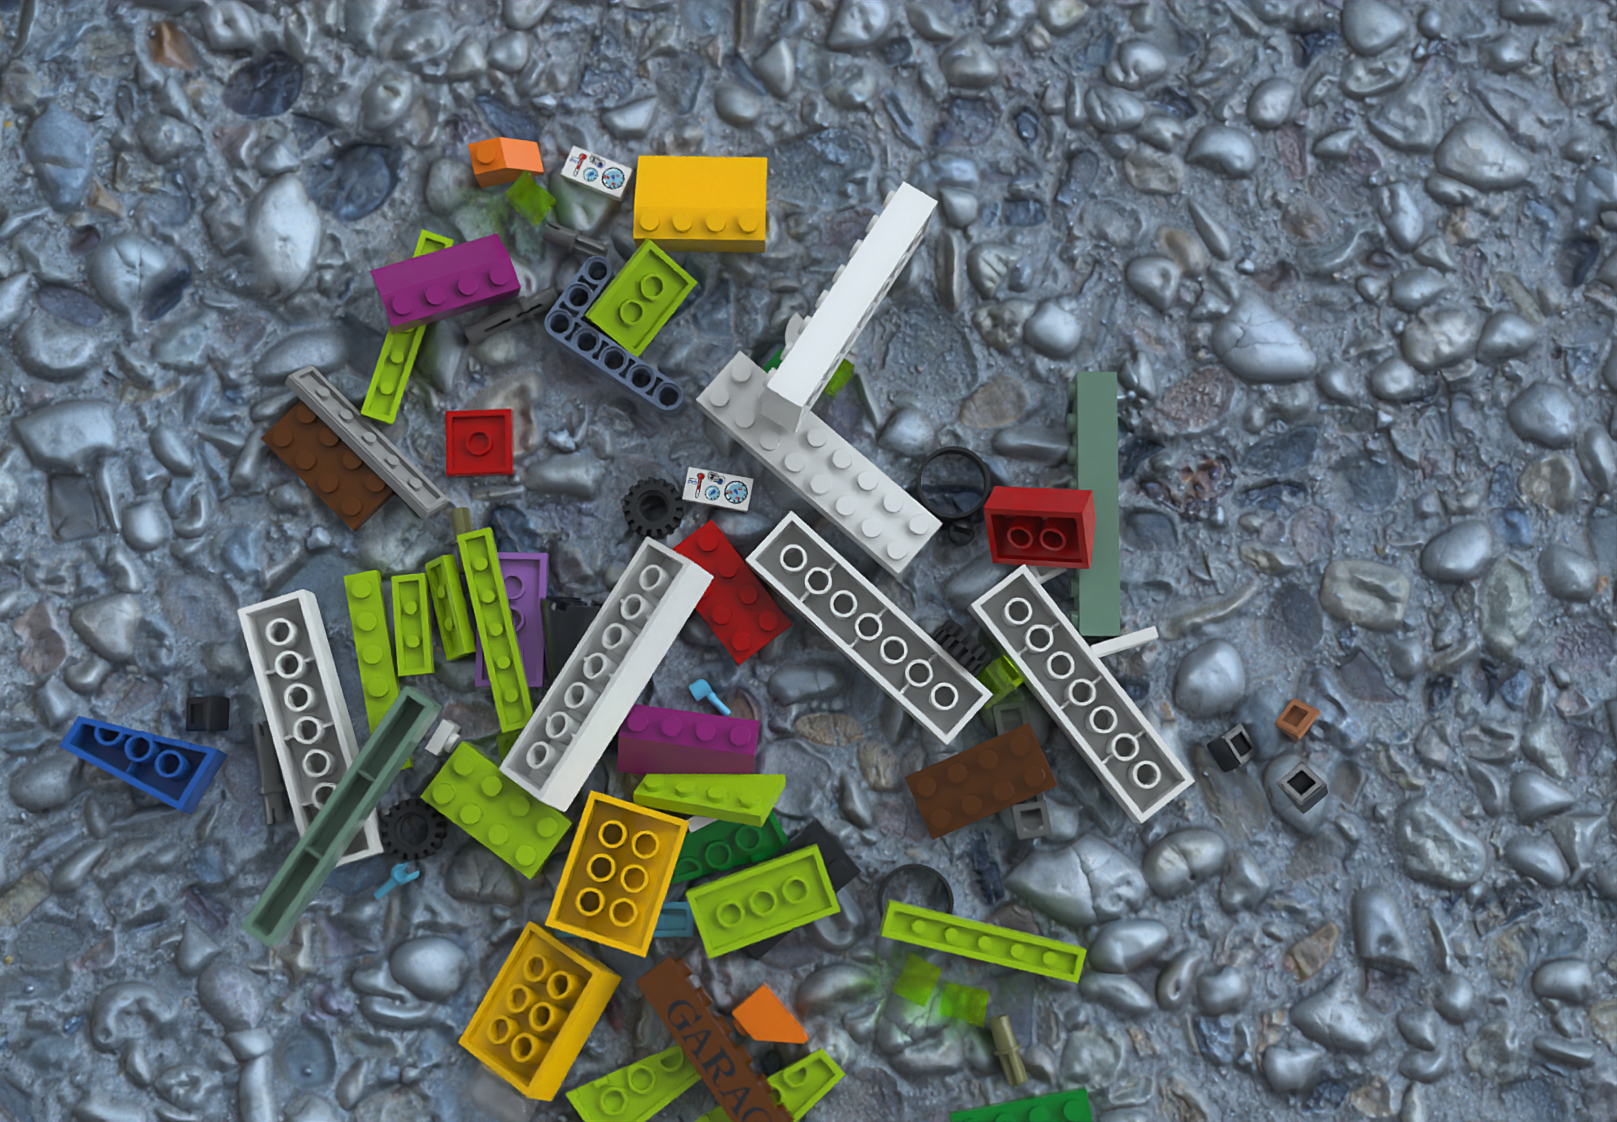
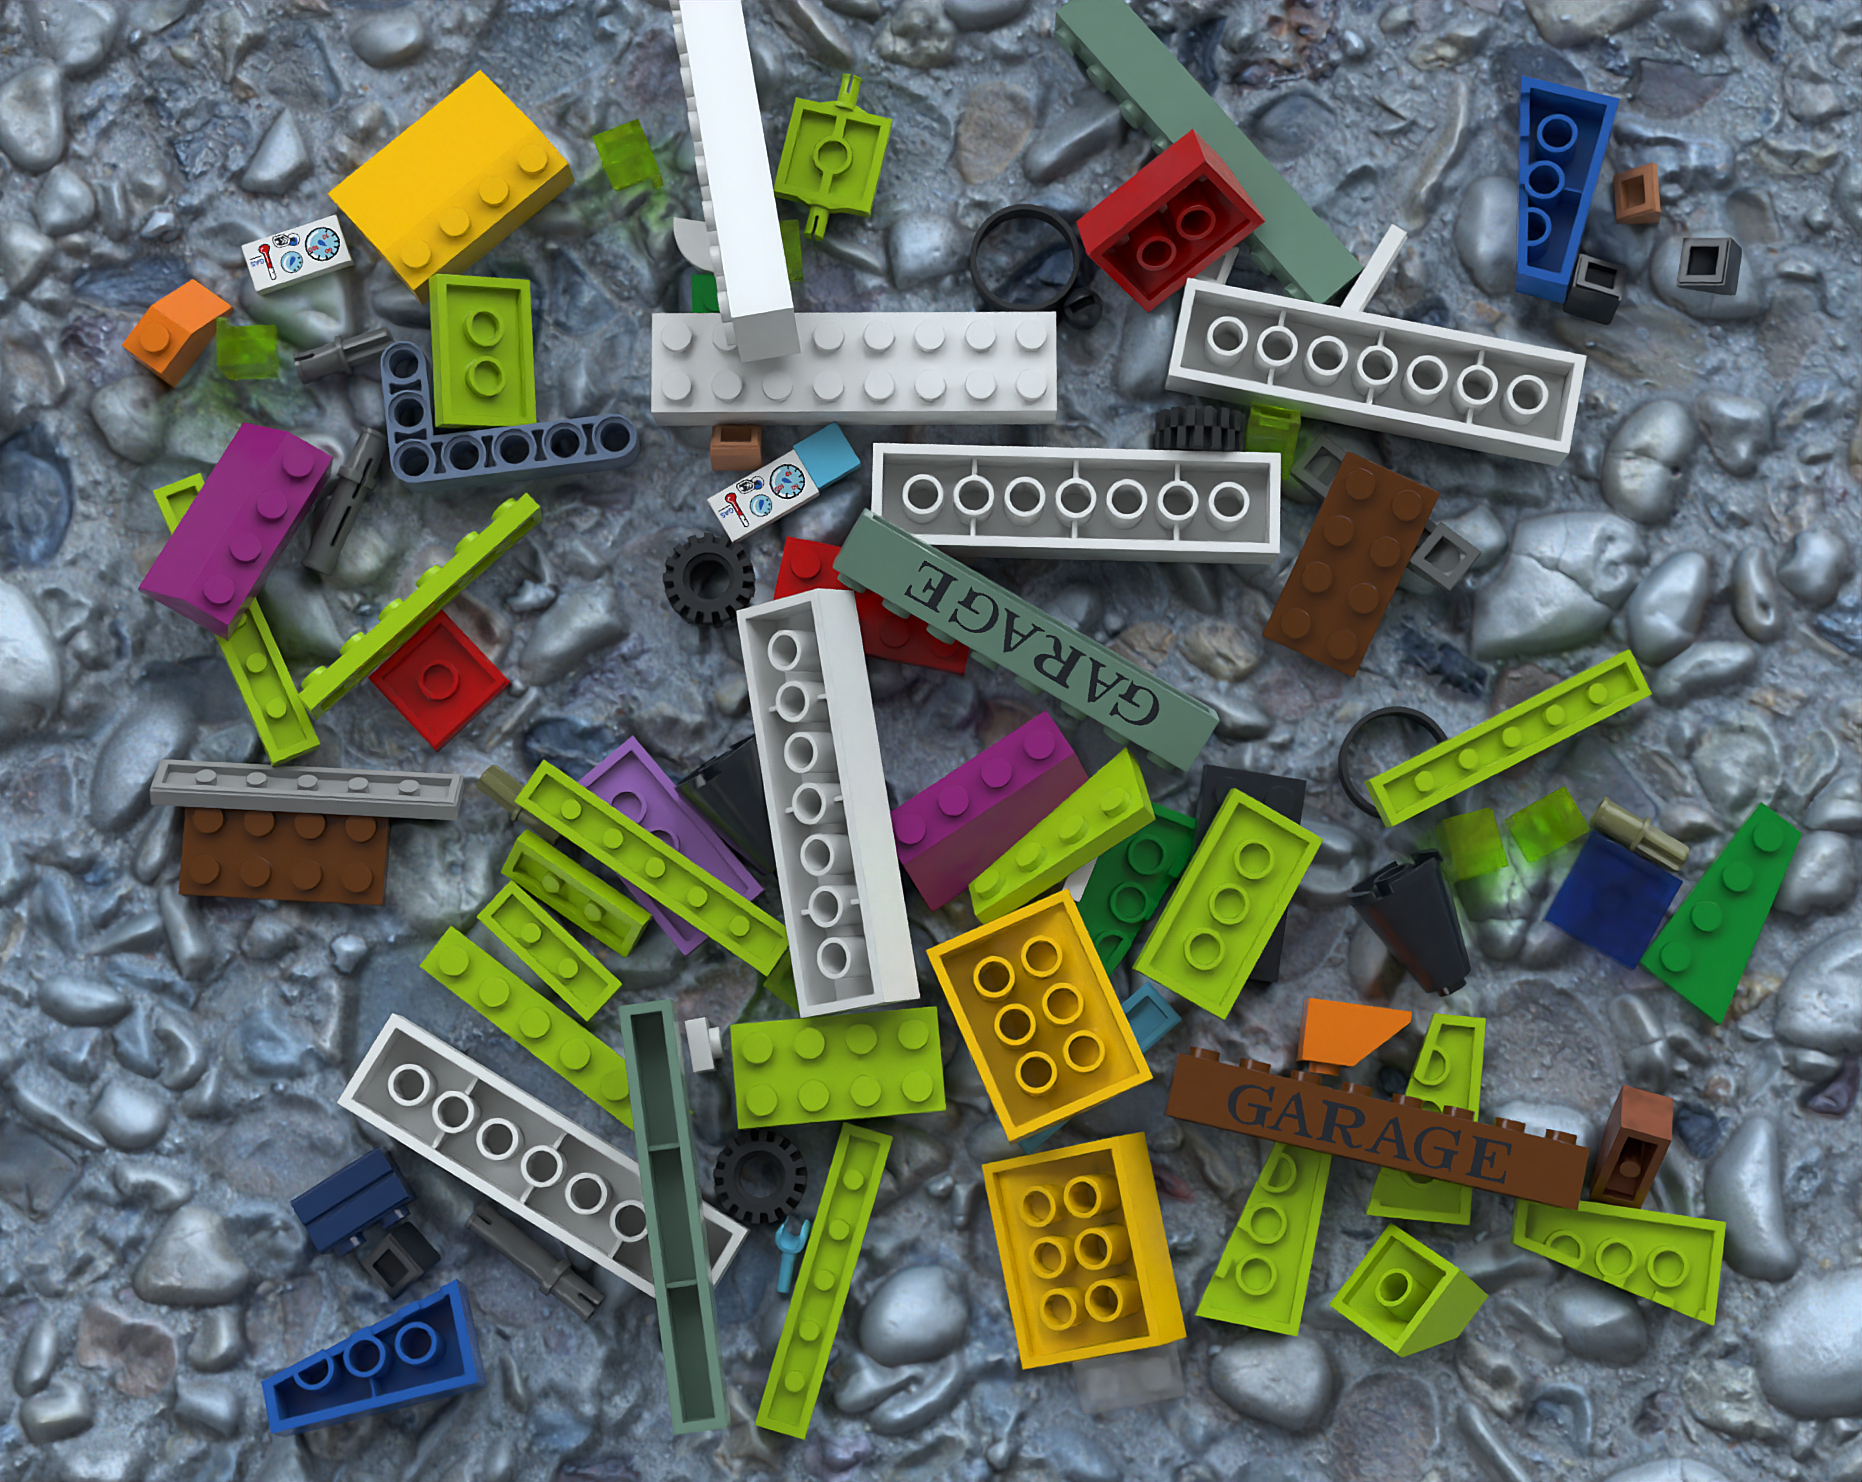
camera: 35 degrees left, 0 degrees up
medium azure hand [689,679,731,716] -> none
none -> dark blue brick [290,1146,417,1258]
none -> lime plate [297,492,543,720]
none -> clear neon green panel [592,118,664,192]
none -> nougat slope [710,425,763,471]
none -> lime plate [755,1122,893,1440]
none -> lime plate [773,74,893,241]
none -> medium azure tile [793,421,862,491]
none -> sand green brick [832,508,1219,773]
none -> black cone [1346,848,1471,997]
none -> blue wedge [1515,75,1620,304]
none -> clear blue plate [1541,830,1683,971]

